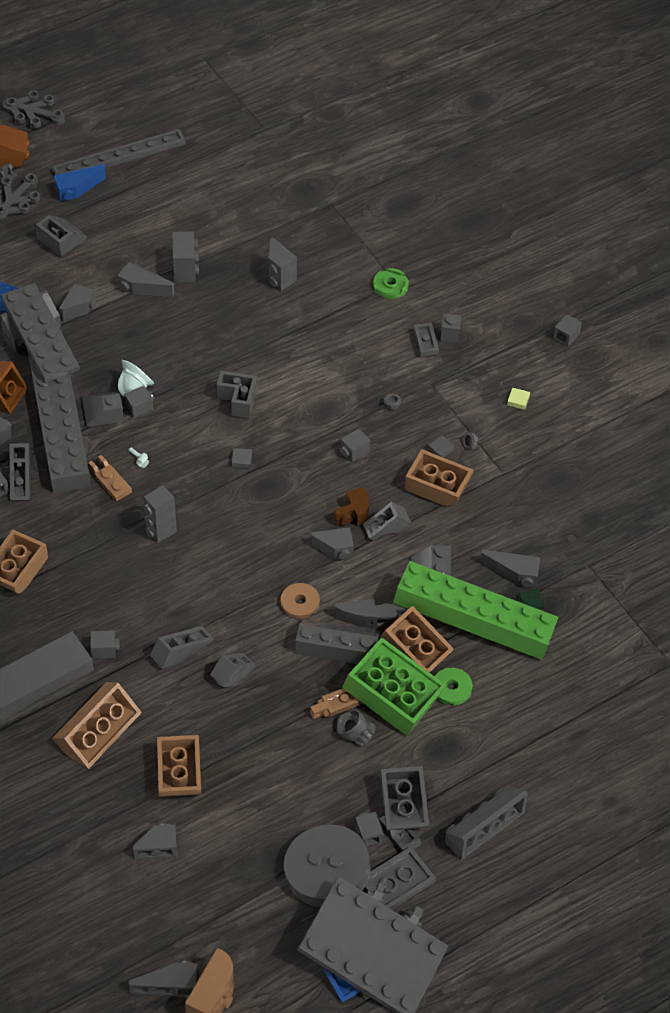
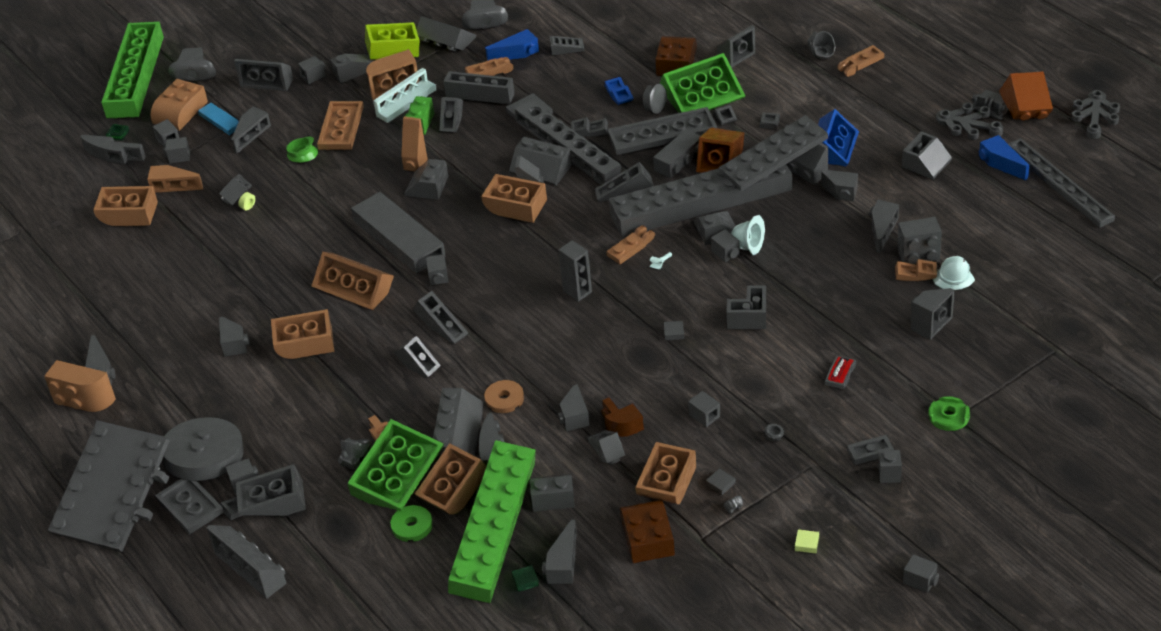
camera: 90 degrees right, 10 degrees down
none -> reddish brown brick [620,500,675,563]
none -> slope [824,355,857,389]
none -> medium nougat slope [895,259,937,281]
none -> light aqua piece [933,256,975,290]

